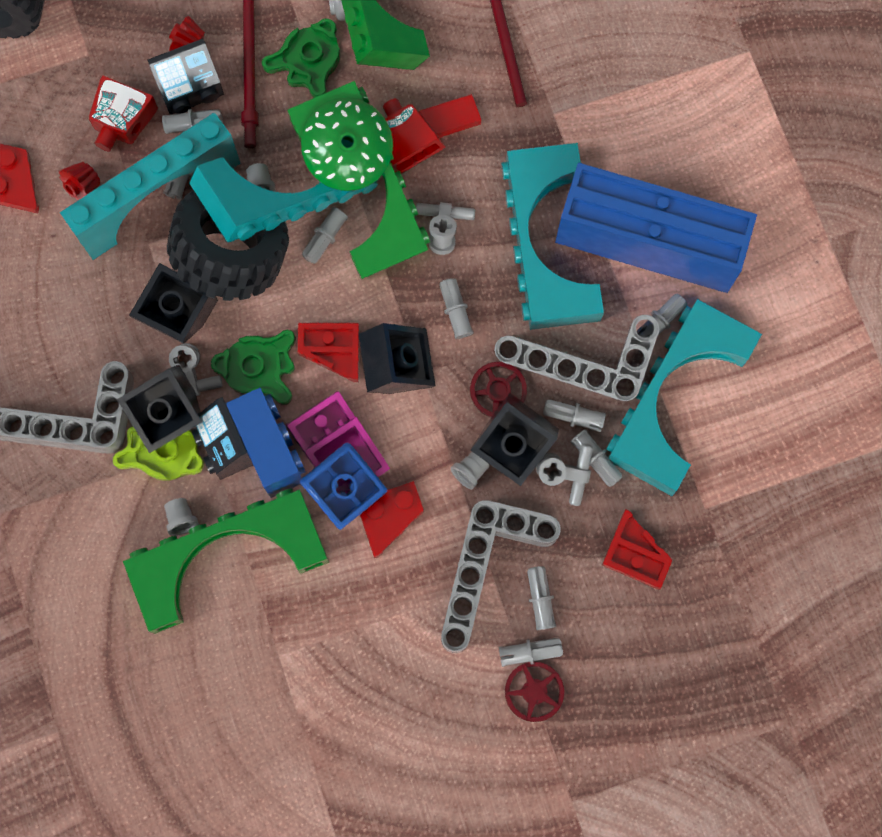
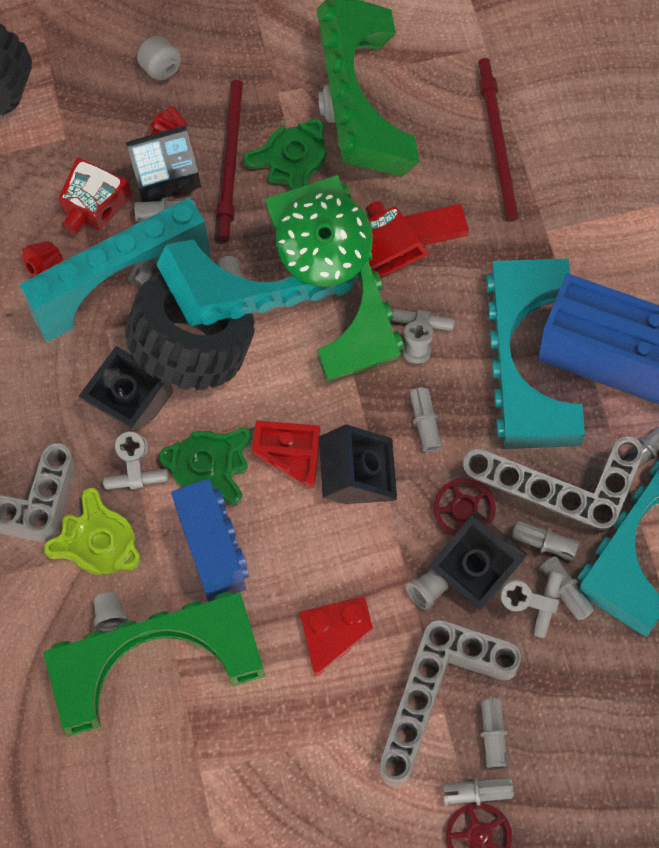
camera: 10 degrees right, 10 degrees down
black slope [117,365,203,453] -> none
black slope [191,397,253,480] -> none
dark pink slope [285,391,390,493] -> none
blue brick [300,443,387,530] -> none
light grey axle [302,207,348,264] -> none
red wing [602,509,672,590] -> none

